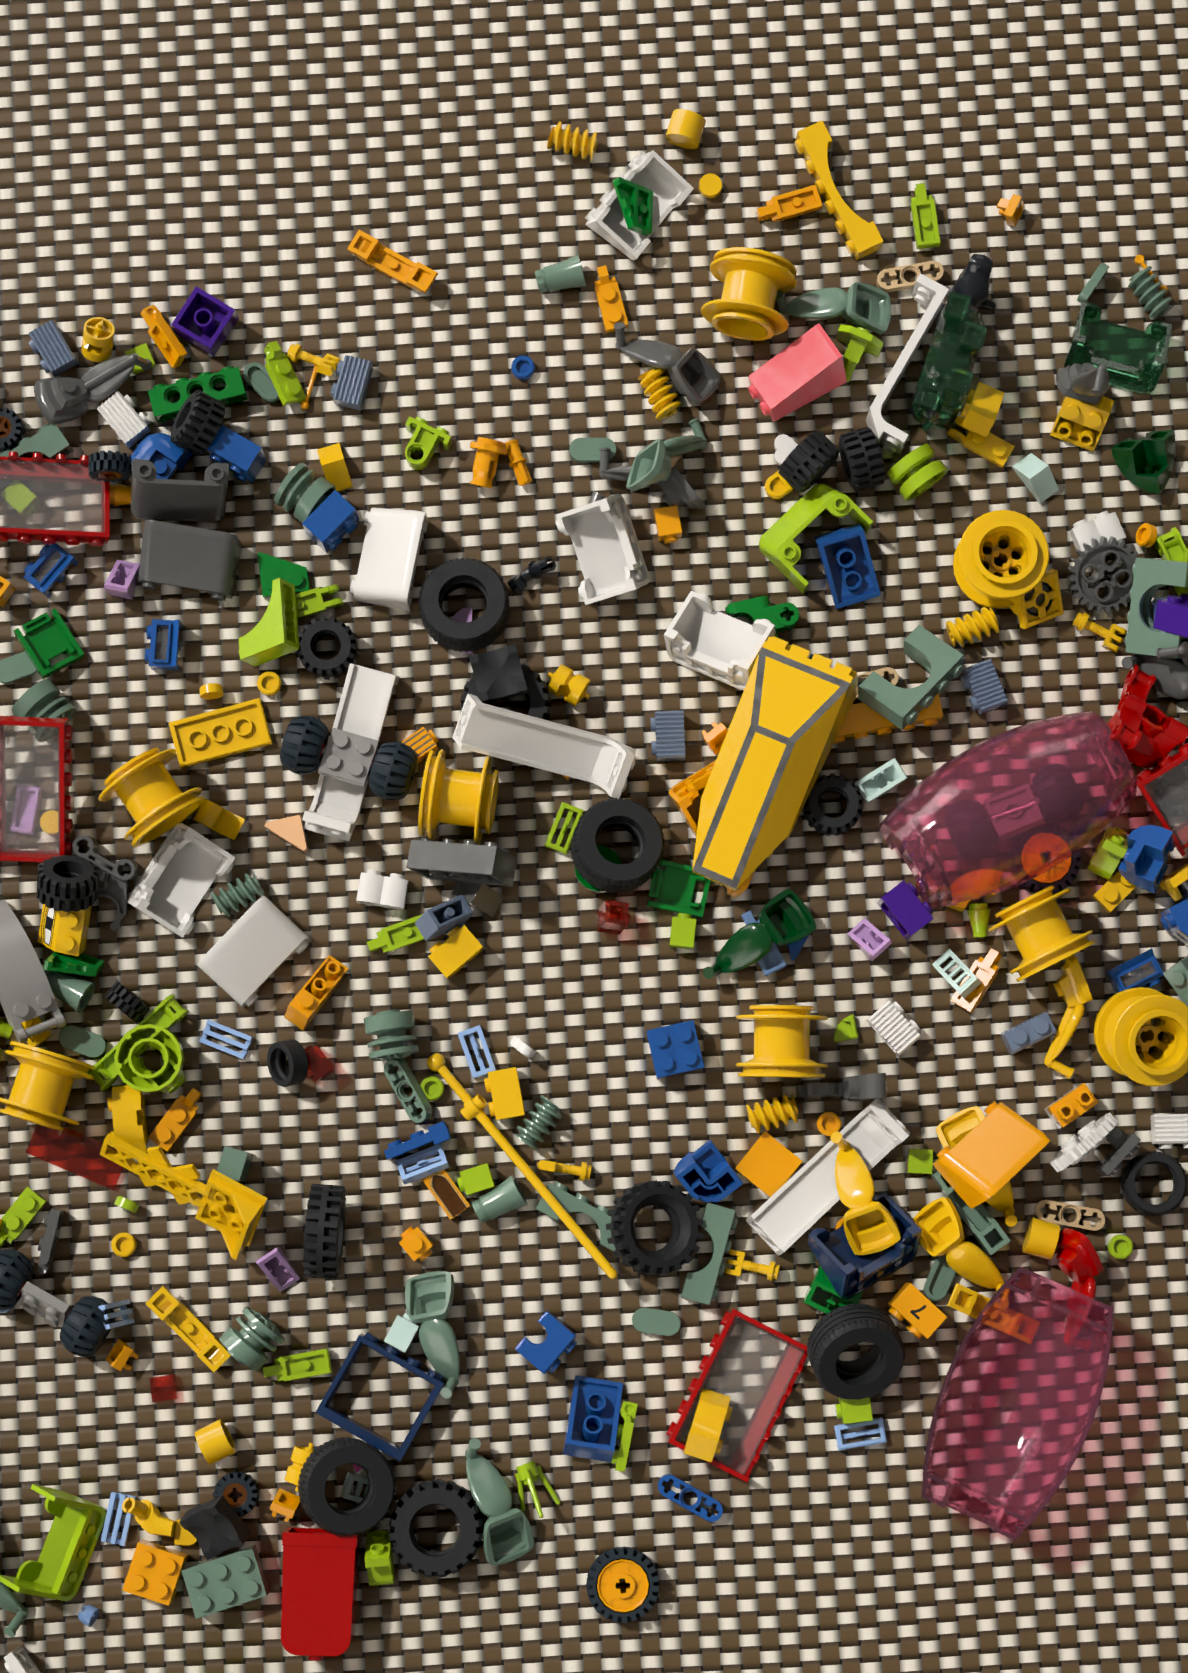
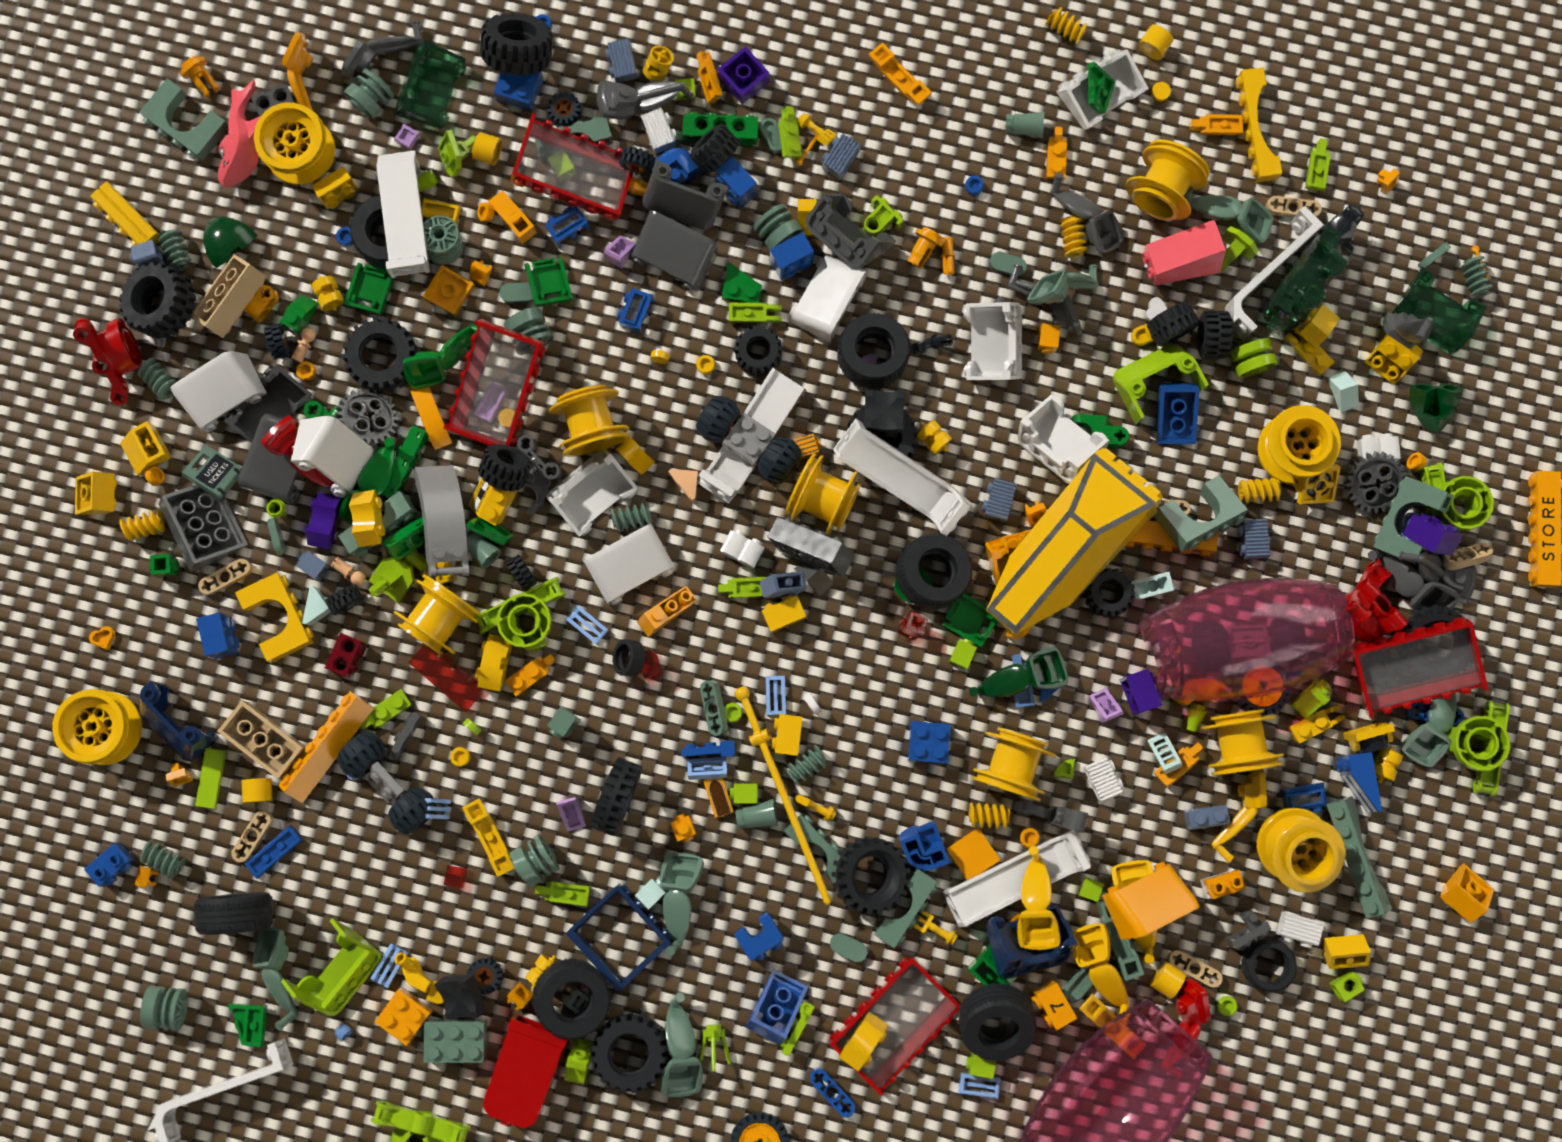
camera: 15 degrees right, 0 degrees up
sand green tile [59,1025,107,1058] -> none
yellow piece [100,1133,268,1260] -> none
light orange tile [106,1339,139,1371] -> none
yellow tile [169,698,273,769] -> none
yellow piece [195,1419,237,1465] -> none
lime arch [239,578,299,666] -> none
sand green wheel [364,1009,419,1061] -> none
lime tile [544,802,584,855] -> none
white gear [1049,1113,1118,1172] -> none
yellow hinge [1073,612,1127,652] -> none
blue brick [1118,825,1174,894] -> none
none -> dark grey windscreen [806,193,896,269]

